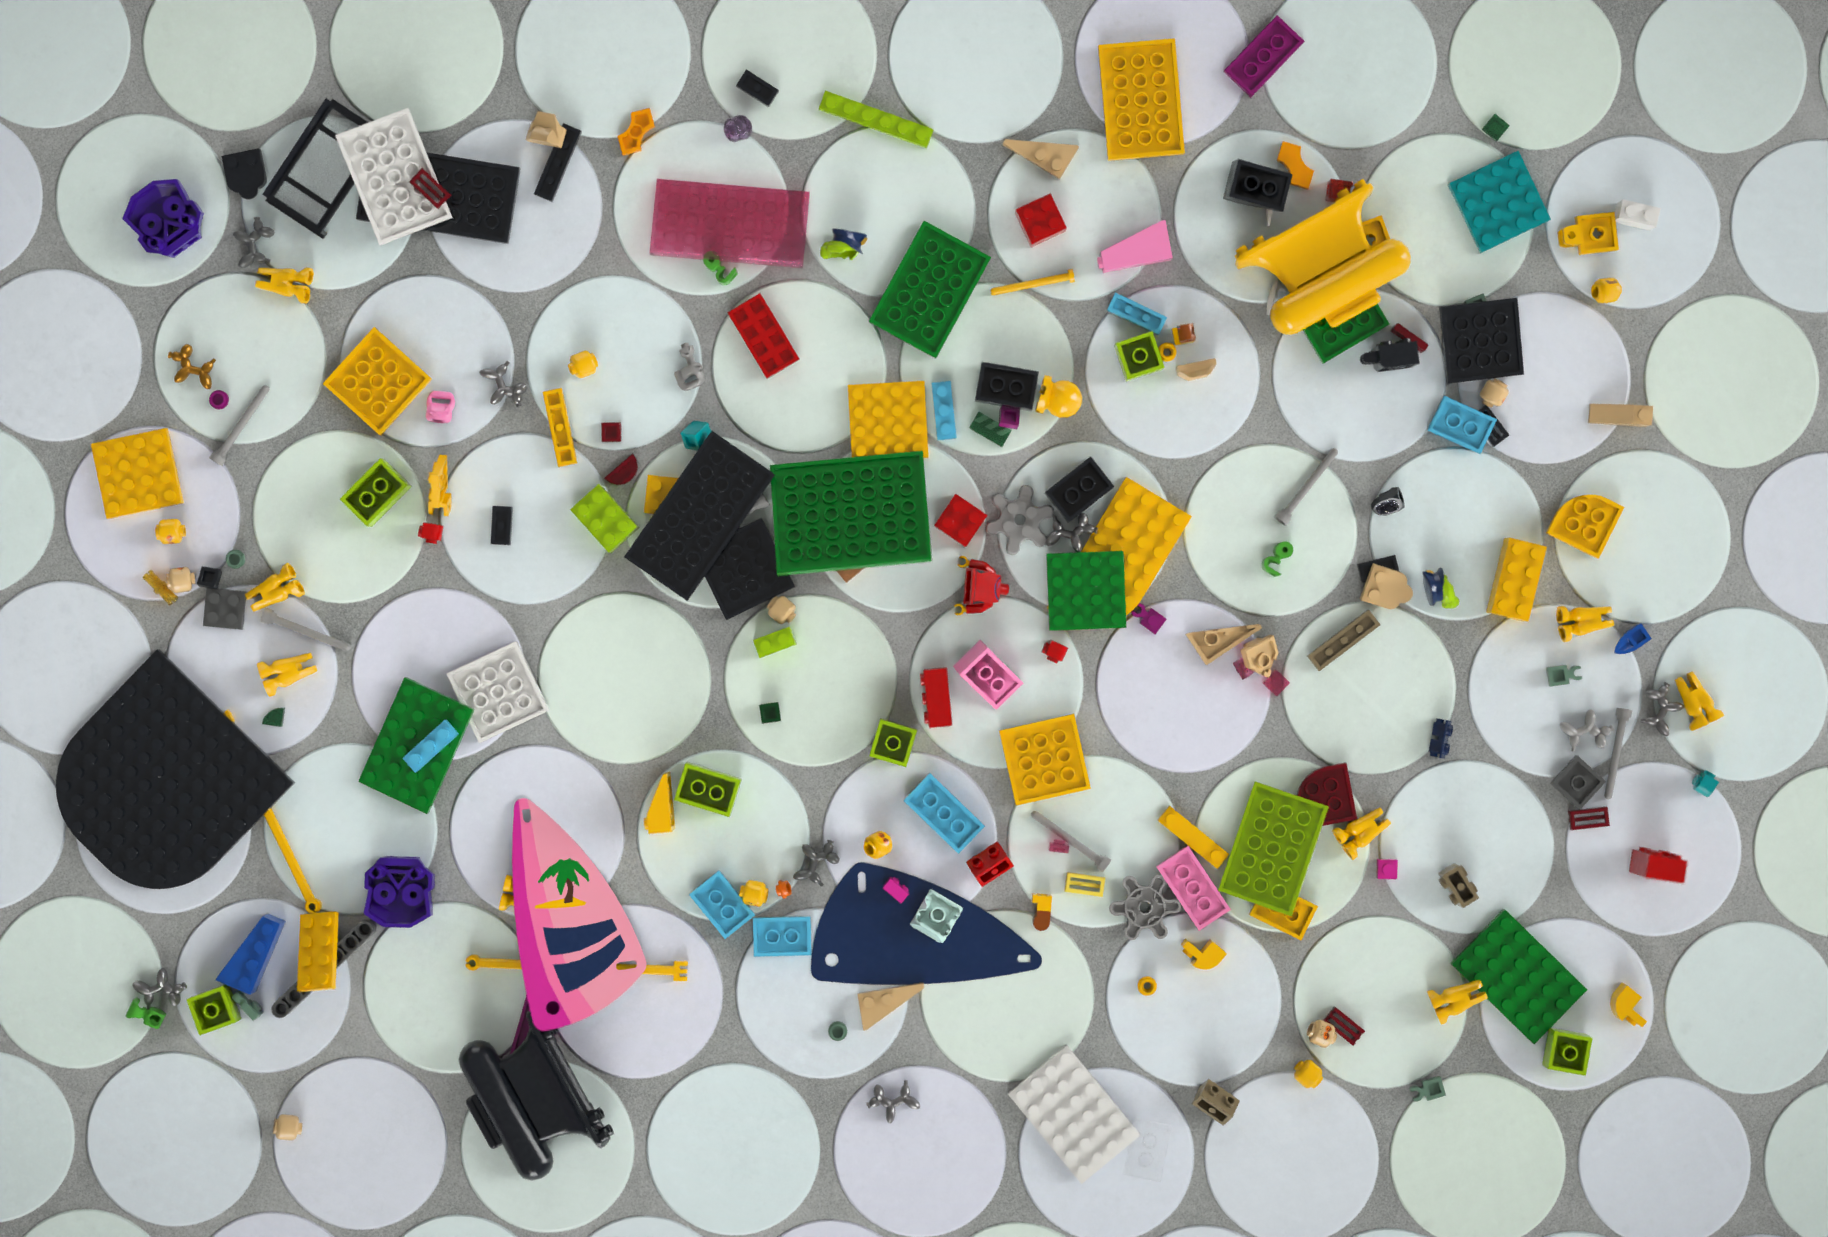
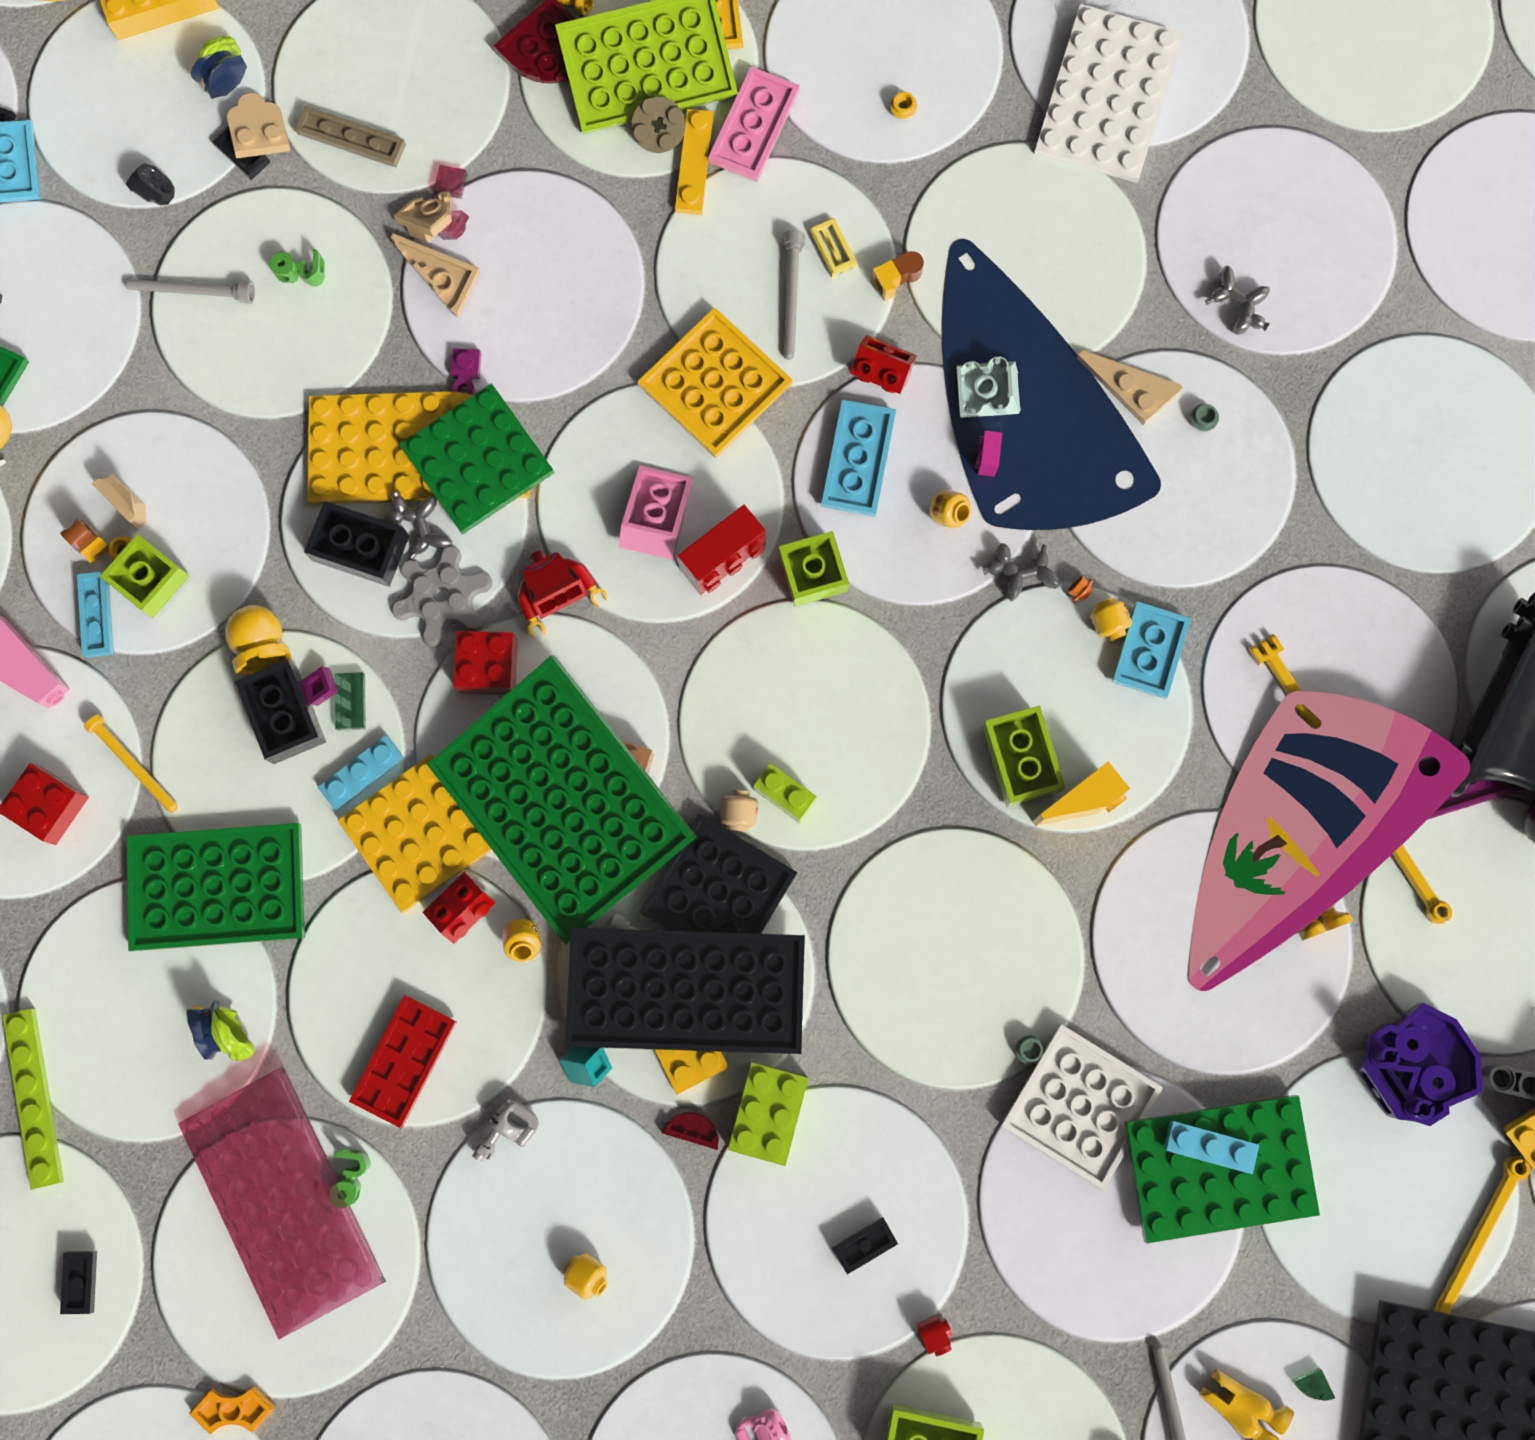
camera: 120 degrees left, 10 degrees down
yellow plate [428,455,452,516] -> none
flat silver piece [480,361,528,408] -> none
yellow plate [543,388,578,467] -> none
dark red tile [601,422,622,442] -> none
clear purple head [724,115,752,142] -> none
medium azure plate [753,916,812,957] -> none
dark green plate [759,702,781,724] -> none
red plate [1041,639,1068,664] -> none
clear pink plate [1048,839,1069,853] -> none
light grey plate [1109,875,1181,940] -> none
yellow brick [1181,939,1227,970] -> none
none -> red brick [422,872,496,944]
none -> yellow head [502,919,541,962]
none -> dark tan plate [632,97,686,153]
none -> sand green plate [1016,1035,1045,1065]

